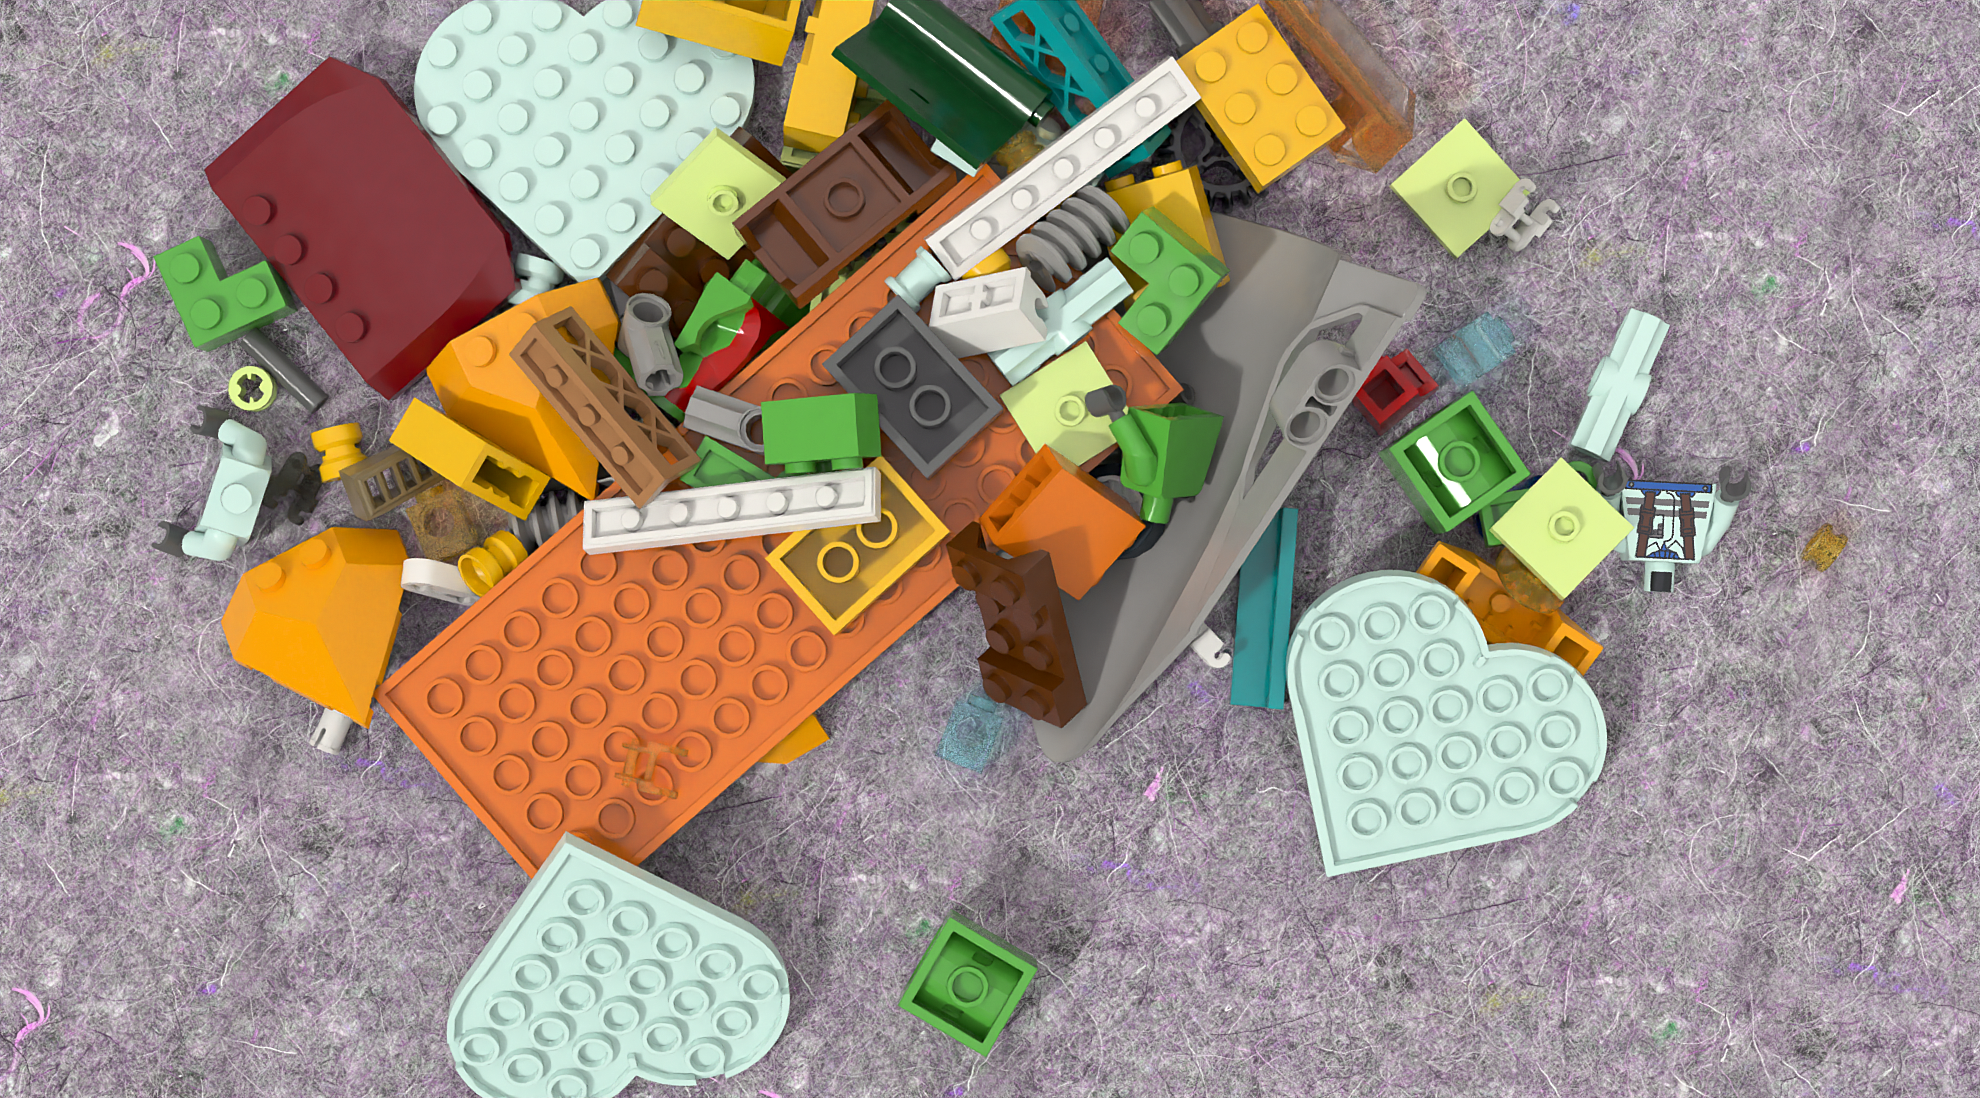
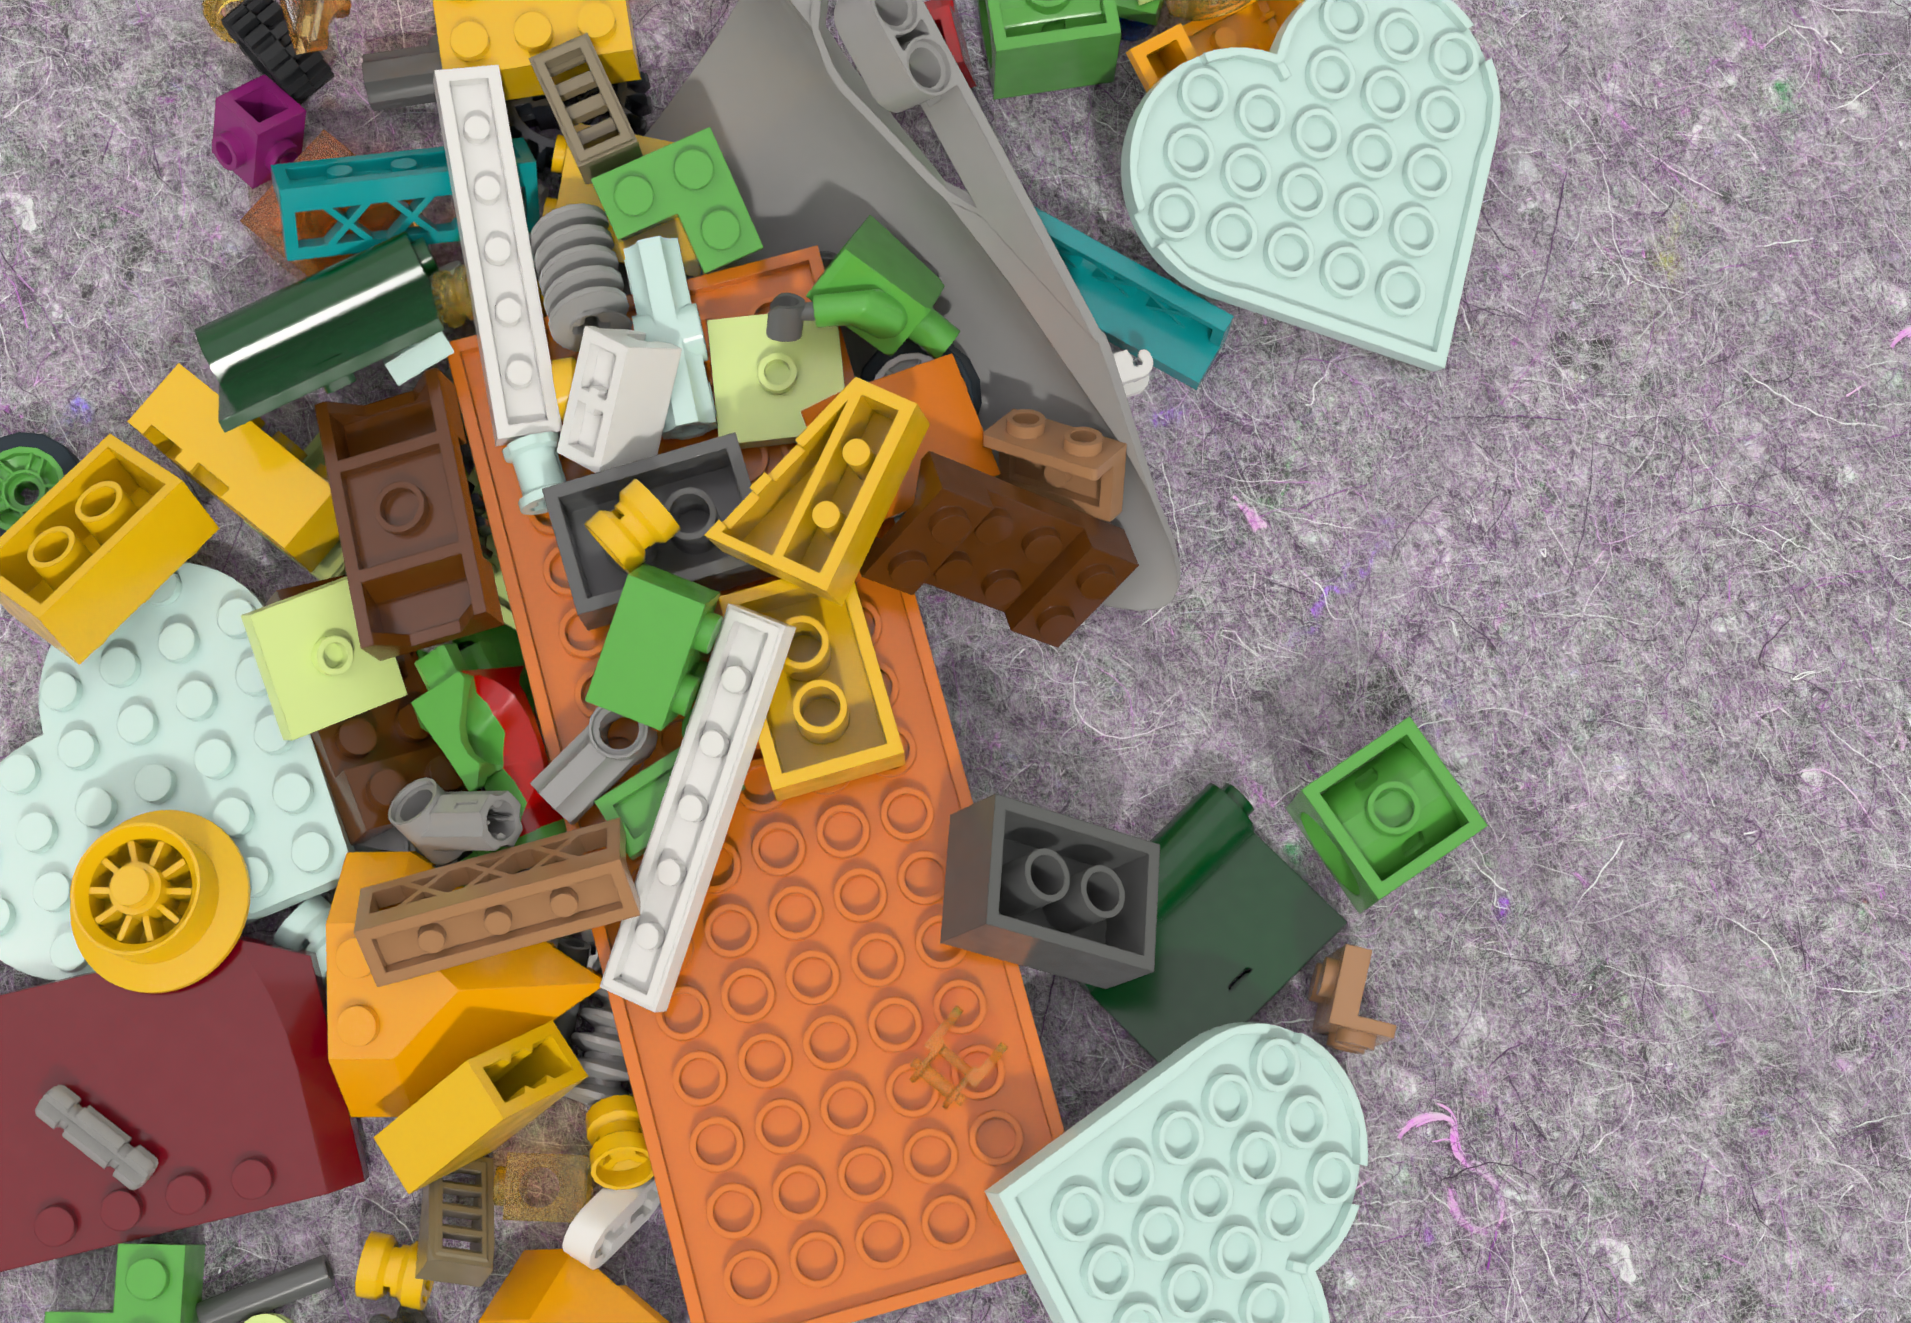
camera: 65 degrees left, 10 degrees down
clear light blue brick [935,693,1004,774] -> none
none -> light grey axle [35,1085,159,1190]
none -> yellow piece [70,810,251,994]
none -> dark tan slope [528,33,643,184]
none -> yellow wheel [584,479,680,574]
none -> yellow wedge [704,377,930,606]
none -> dark grey brick [940,793,1160,989]
none -> medium nougat bracket [983,408,1127,522]
none -> dark green door [1076,783,1347,1063]
none -> medium nougat bracket [1308,944,1397,1055]

